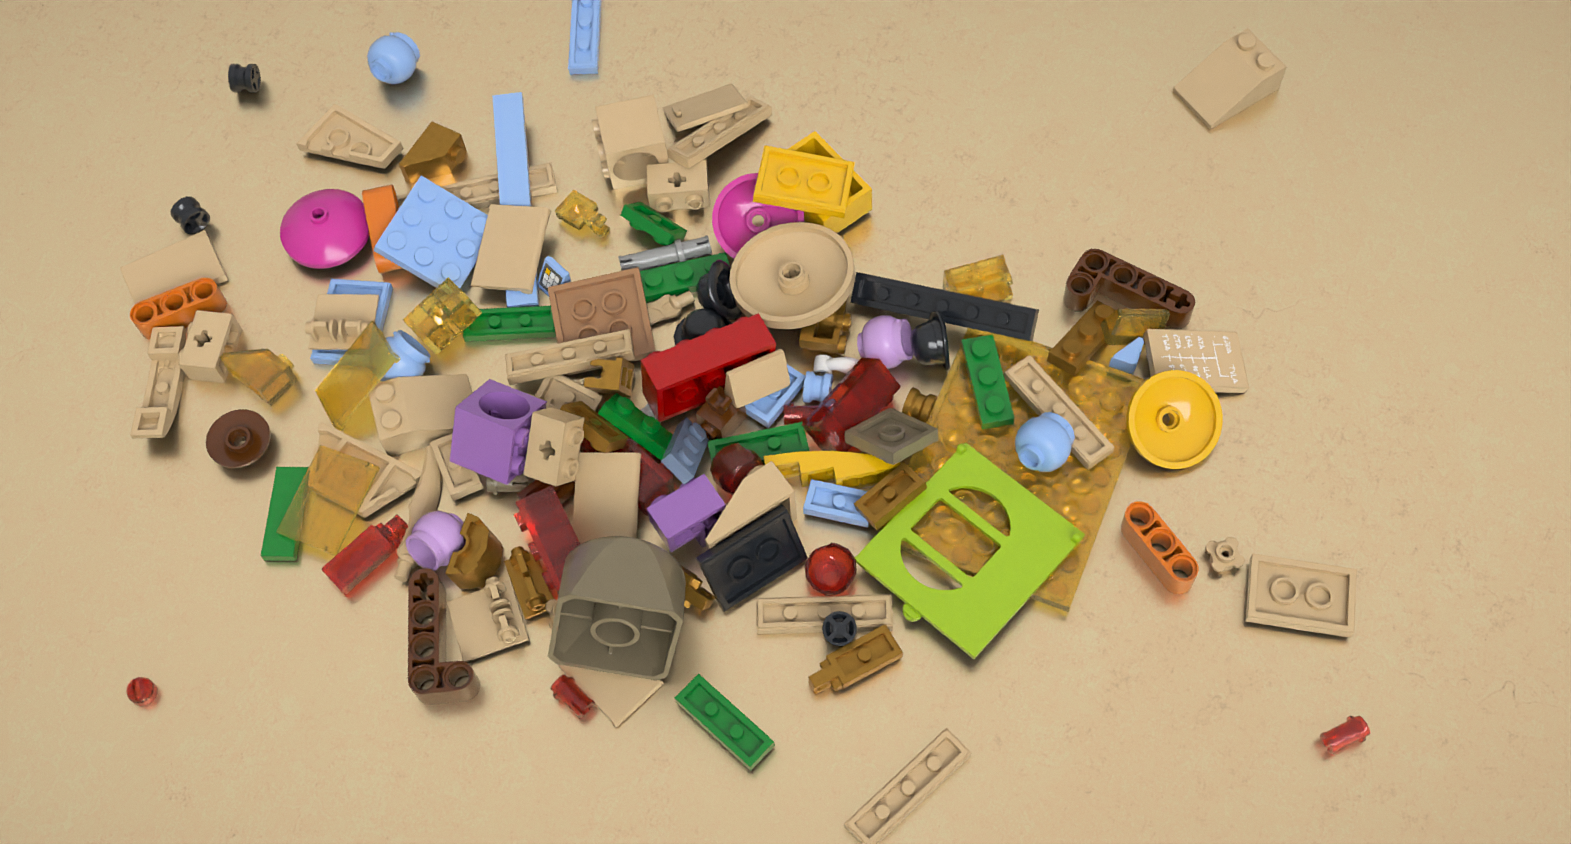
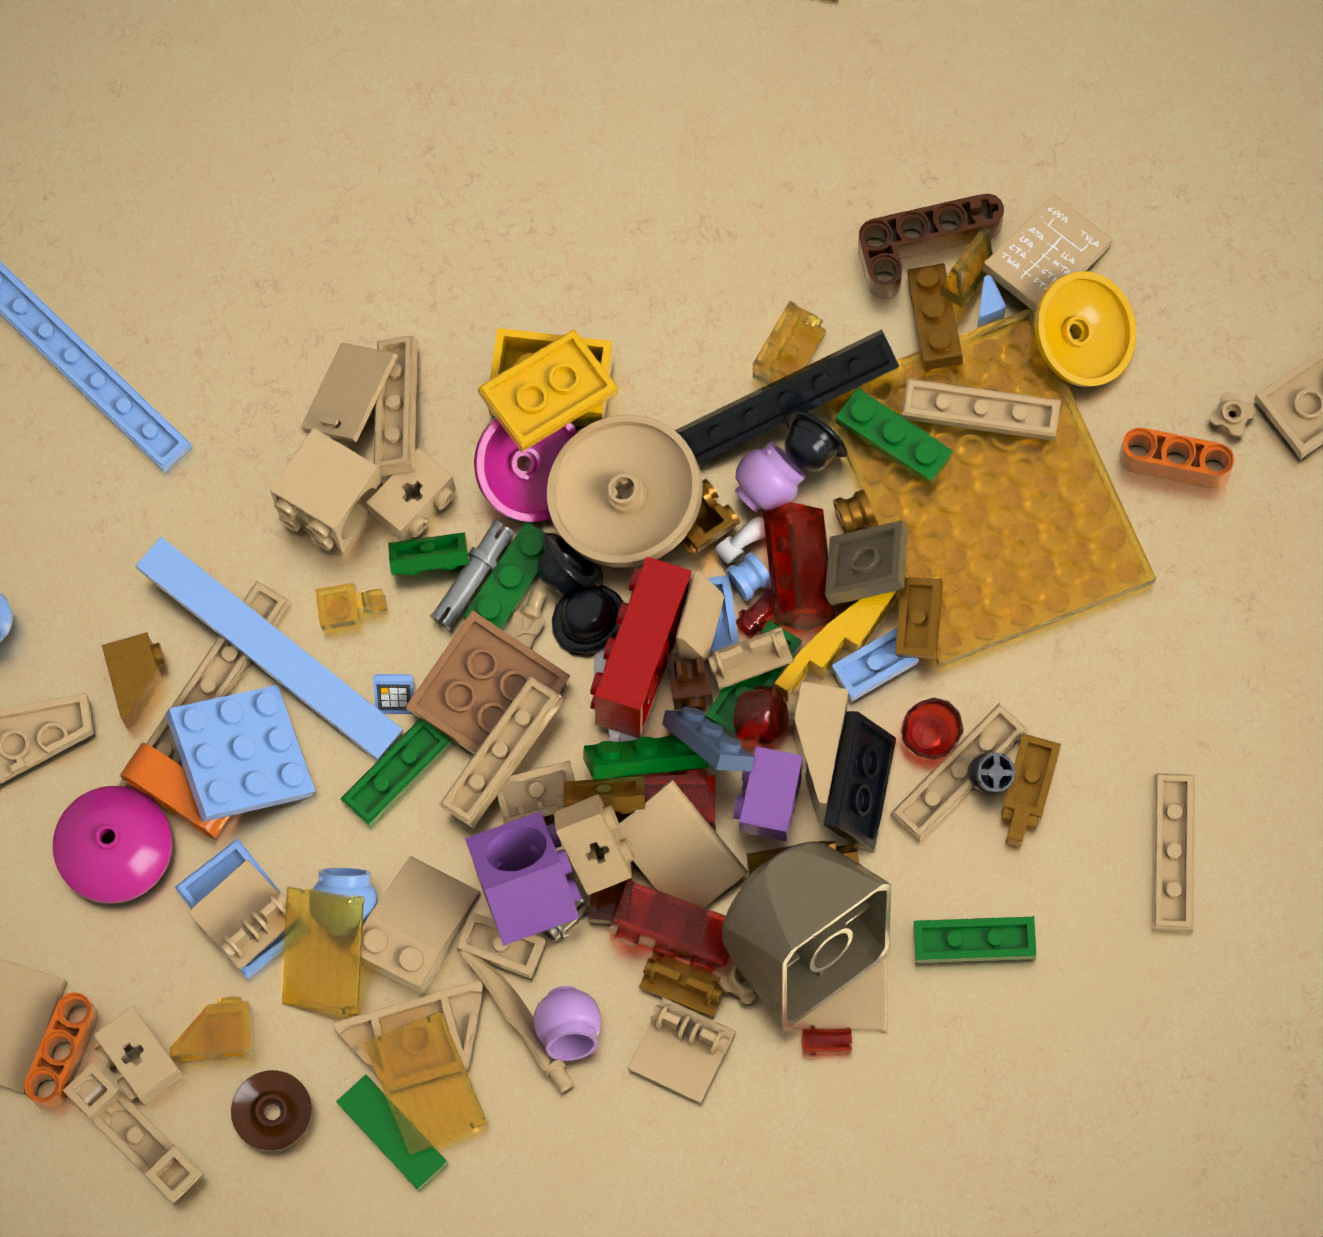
camera: 45 degrees left, 10 degrees up
clear red hinge [321,514,408,595] -> none
clear yellow brick [403,277,482,355] -> none
reddish brown beam [408,568,480,705] -> none
pearl gold cylinder [445,513,503,589] -> none
tan piece [471,204,551,294] -> none
pearl gold hinge [583,357,634,396] -> none
lime door [854,442,1085,659] -> none
light blue piece [1015,412,1075,472] -> none
none -> tan hinge [708,627,794,689]

